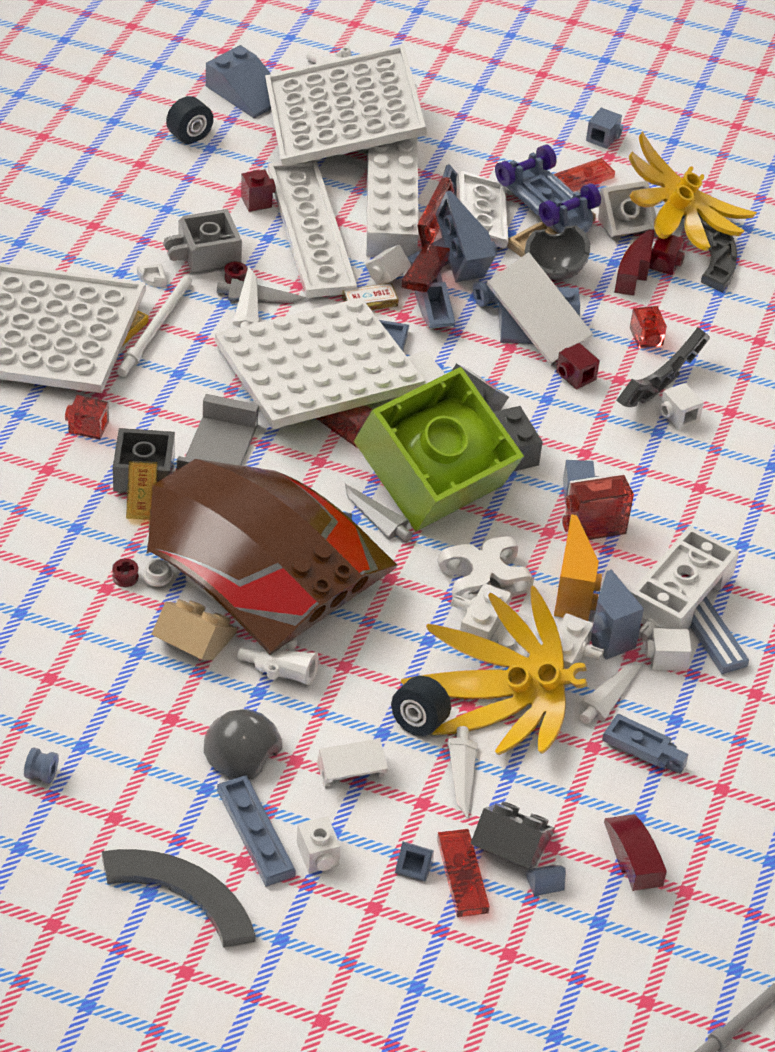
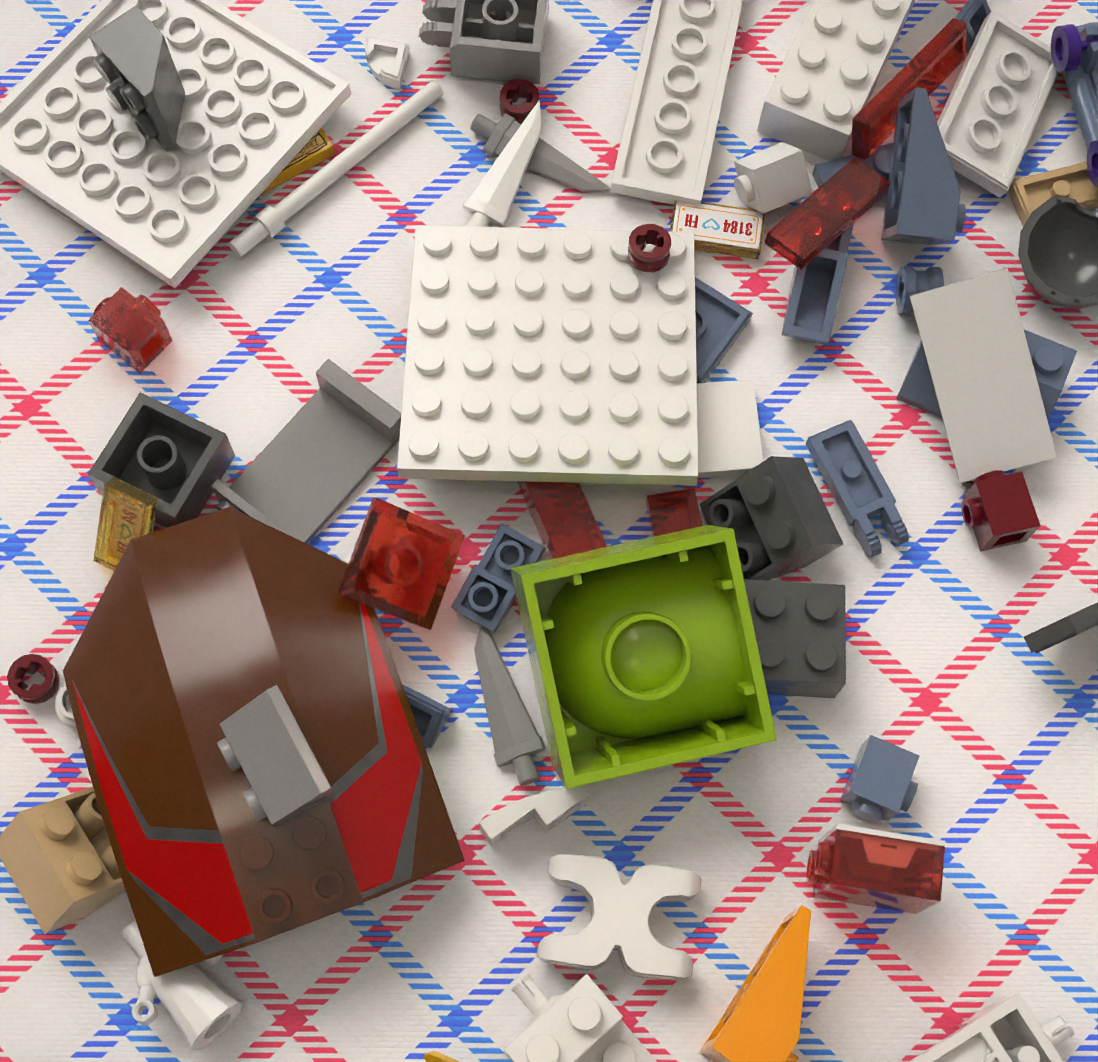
camera: 25 degrees right, 25 degrees up
none -> dark grey slope [89,5,185,152]
none -> light grey slope [217,685,335,827]
none -> clear red slope [337,498,465,630]
none -> sand blue slope [451,523,546,632]
none -> white slope [479,786,589,847]
none -> dark red bush [628,224,671,273]
none -> sand blue hinge [805,420,909,558]

